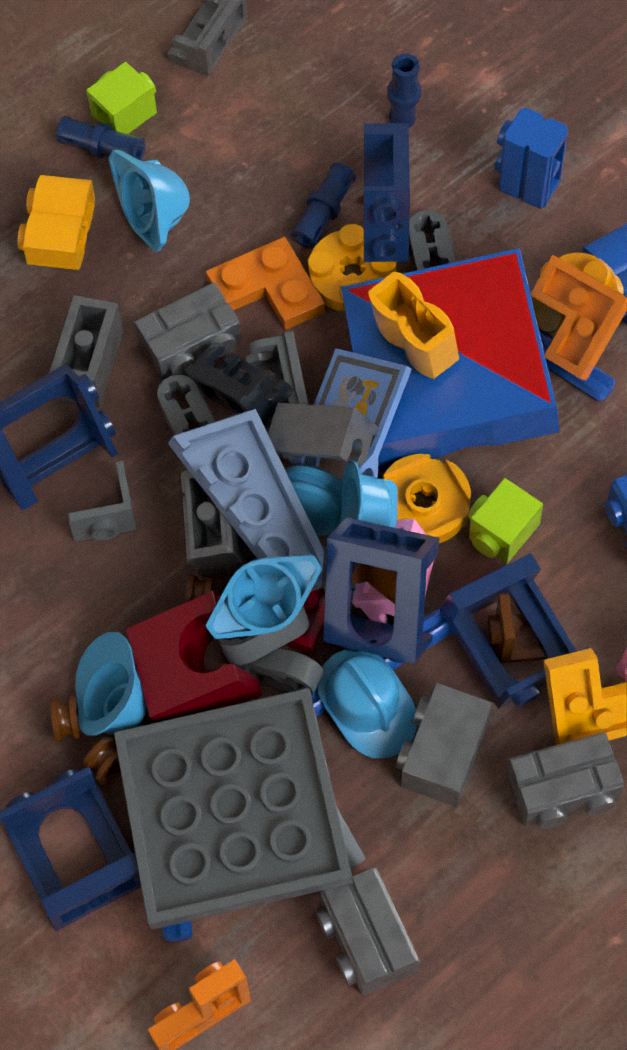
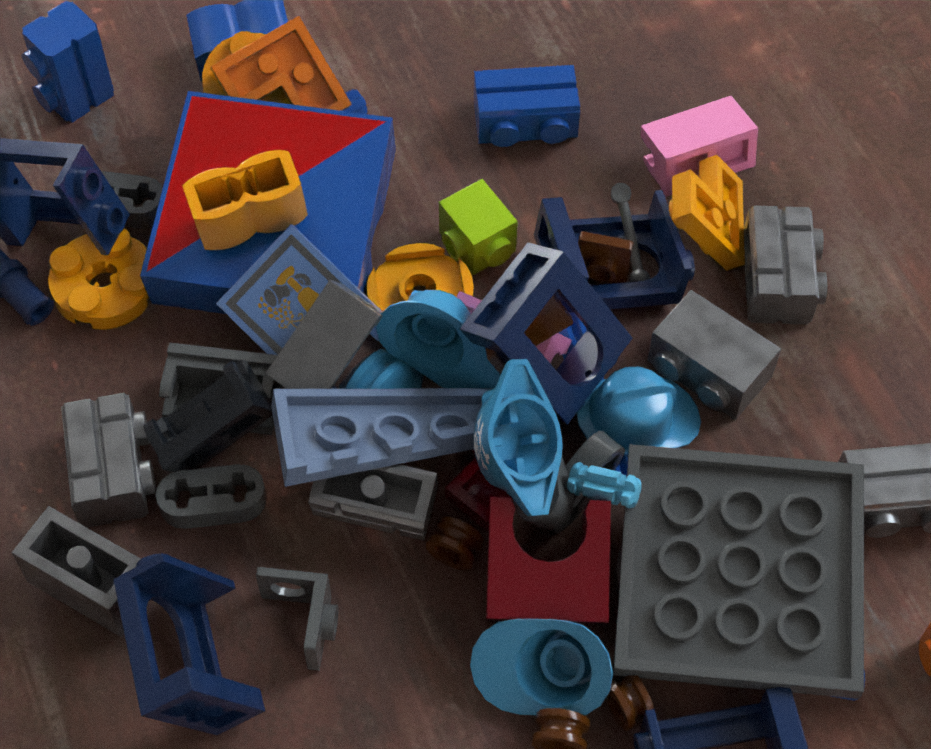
camera: 75 degrees left, 5 degrees down
orange plate [206,237,325,330] -> none
none -> medium azure piece [567,462,642,509]
none -> dark grey hinge [611,183,650,282]

